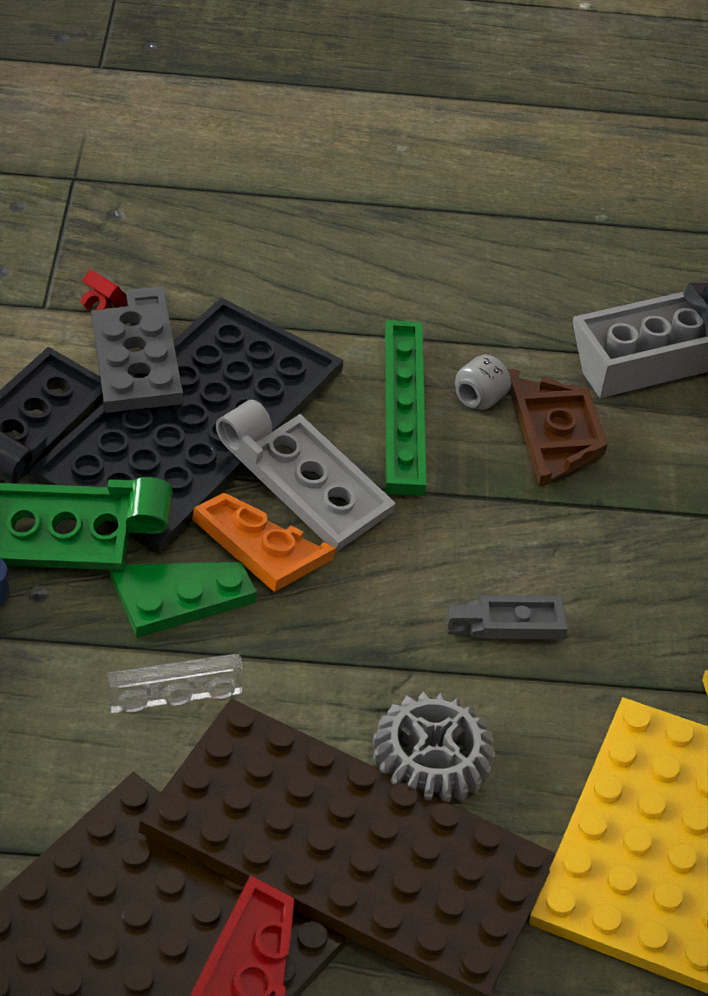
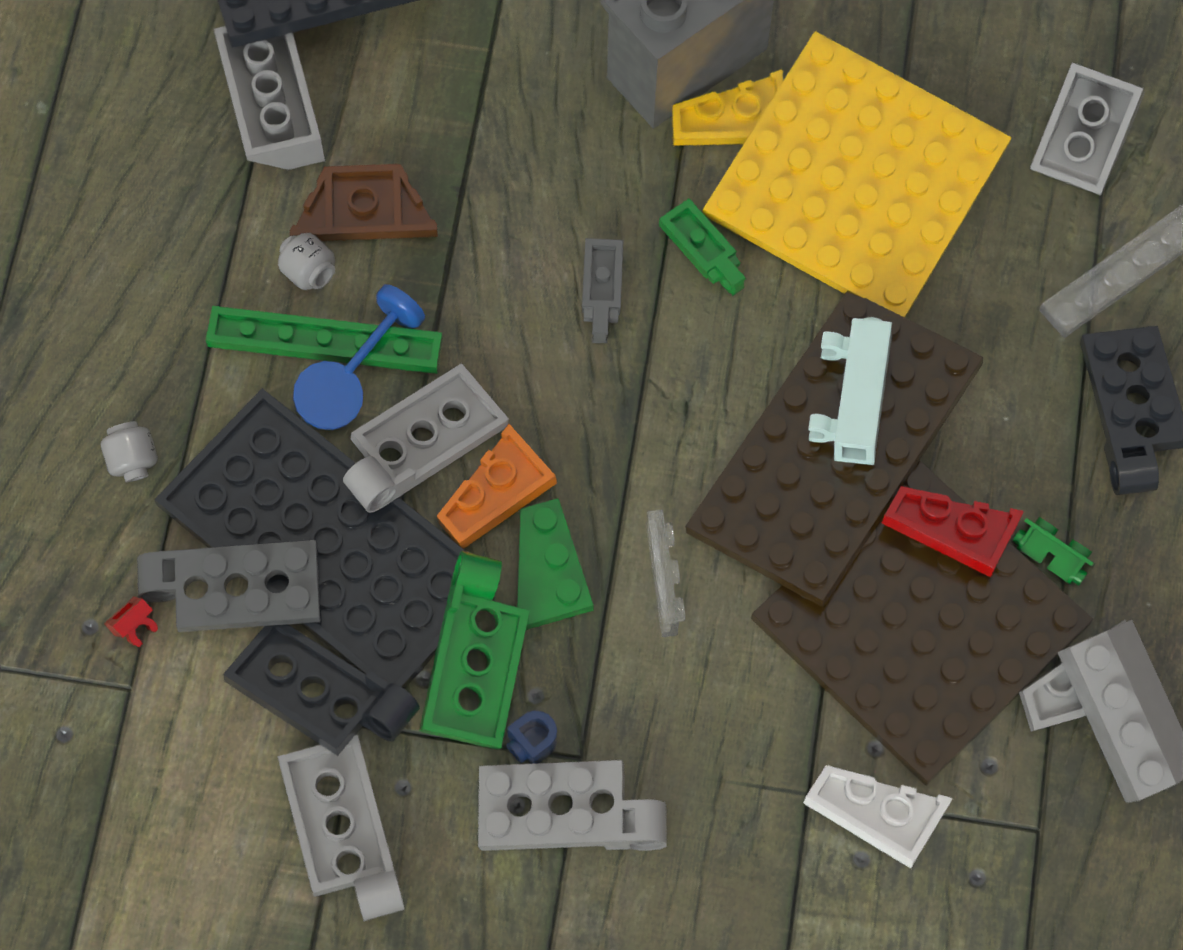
camera: 80 degrees left, 20 degrees up
light grey gear [373,691,495,804] -> none
none -> light grey head [100,421,158,482]
none -> blue piece [293,284,425,430]
none -> green hinge [659,198,746,296]
none -> light aqua brick [809,317,892,465]

